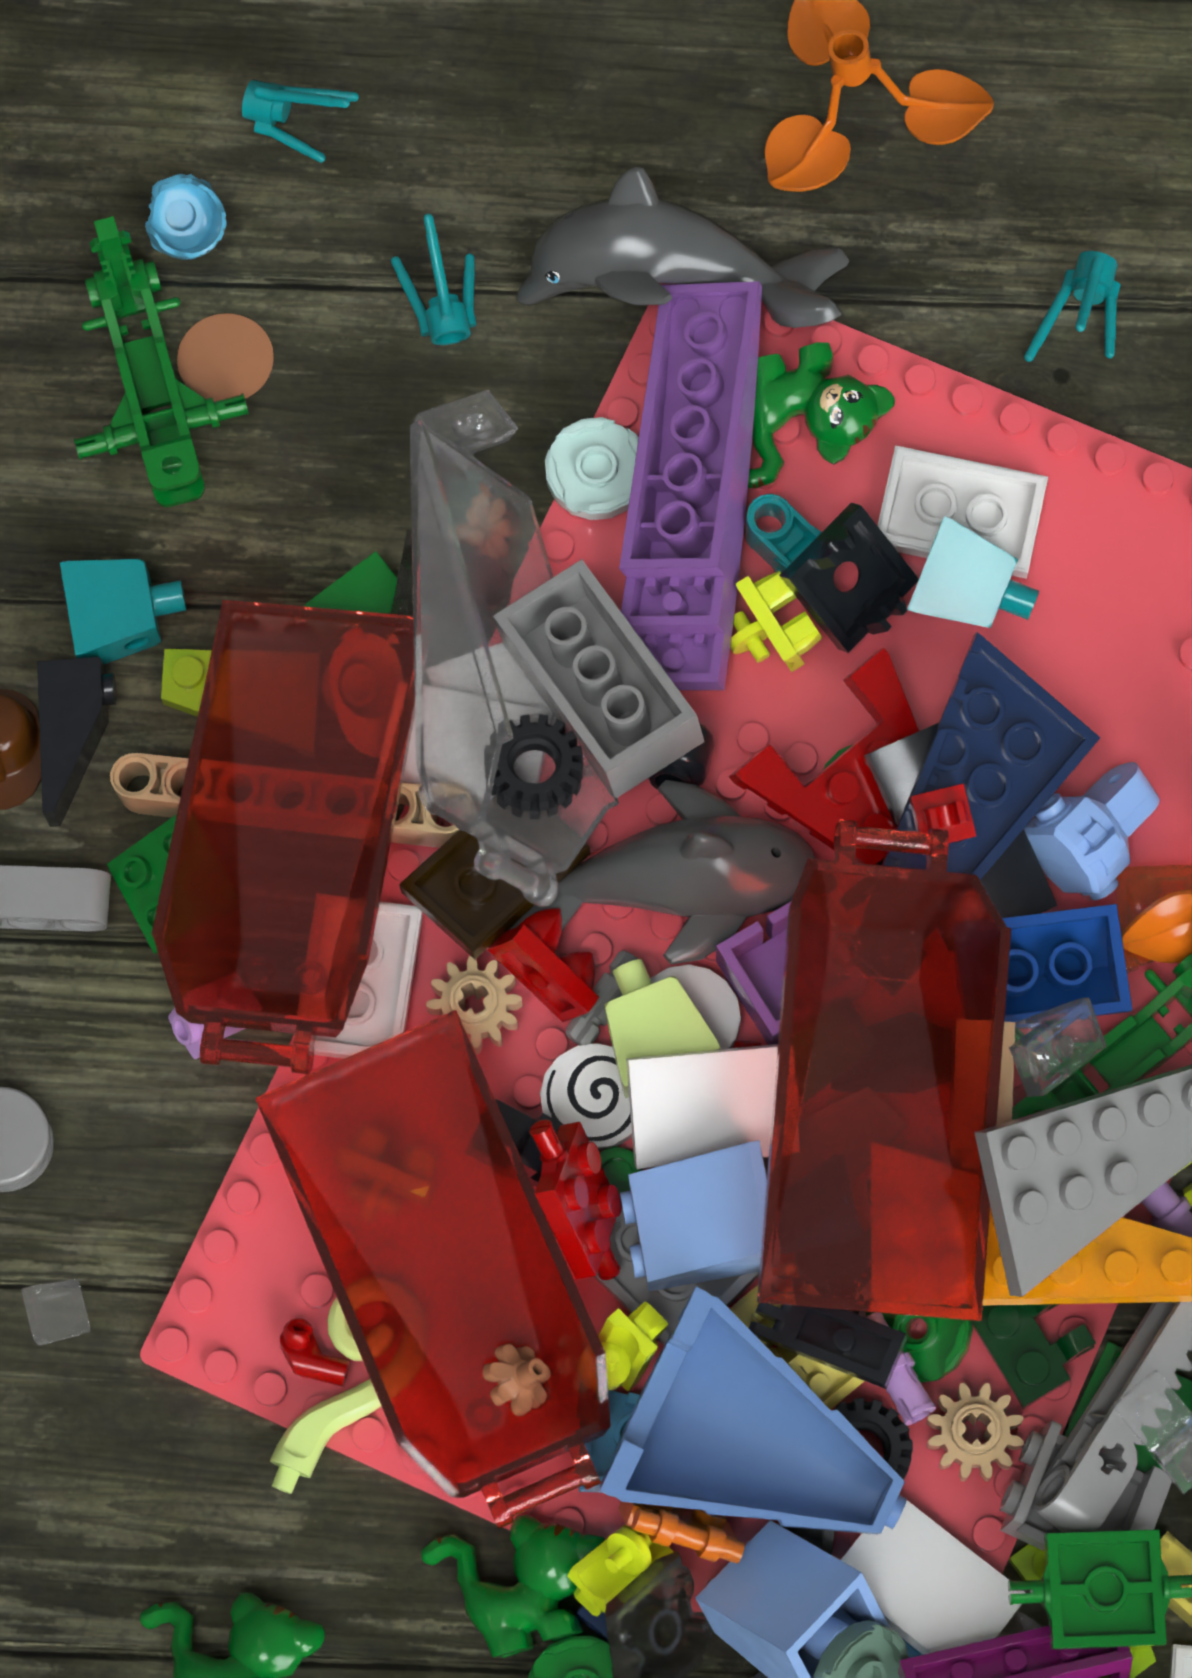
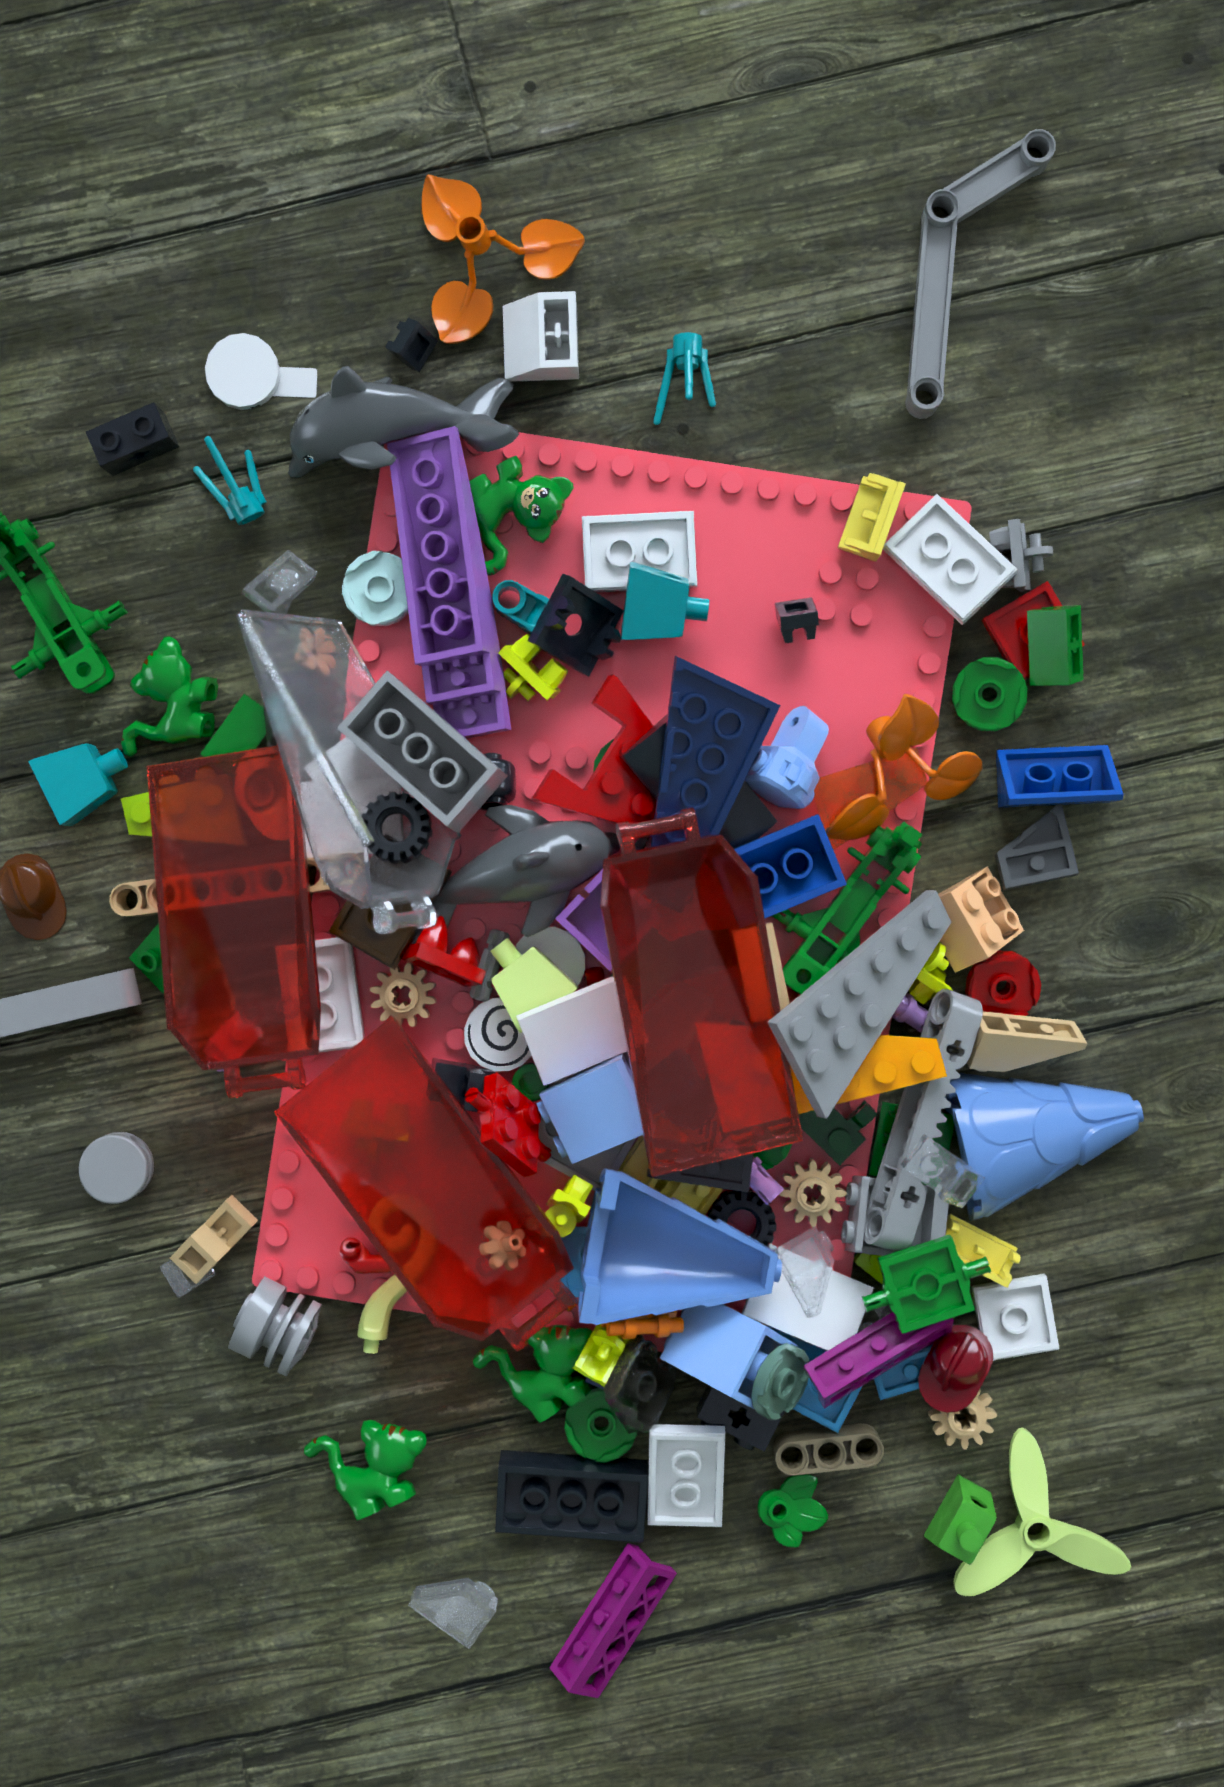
camera: 20 degrees left, 15 degrees up
black slope [37,657,117,827] -> none
medium azure hair [145,174,227,260] -> none
nougat sticker [177,313,274,402] -> none
teal plant [242,79,359,163] -> none
red tile [908,783,976,850] -> none
clear slope [1009,998,1107,1097] -> none
none -> black brick [86,402,179,476]
none -> green animal [121,636,218,757]
none -> tan slope [170,1195,258,1284]
none -> white tile [205,333,281,410]
none -> light grey wheel [228,1276,322,1376]
none -> white sticker [273,367,317,398]
none -> black tile [385,317,438,373]
none -> white slope [503,291,579,382]
none -> clear slope [772,1226,834,1318]
none -> black tile [775,597,819,643]

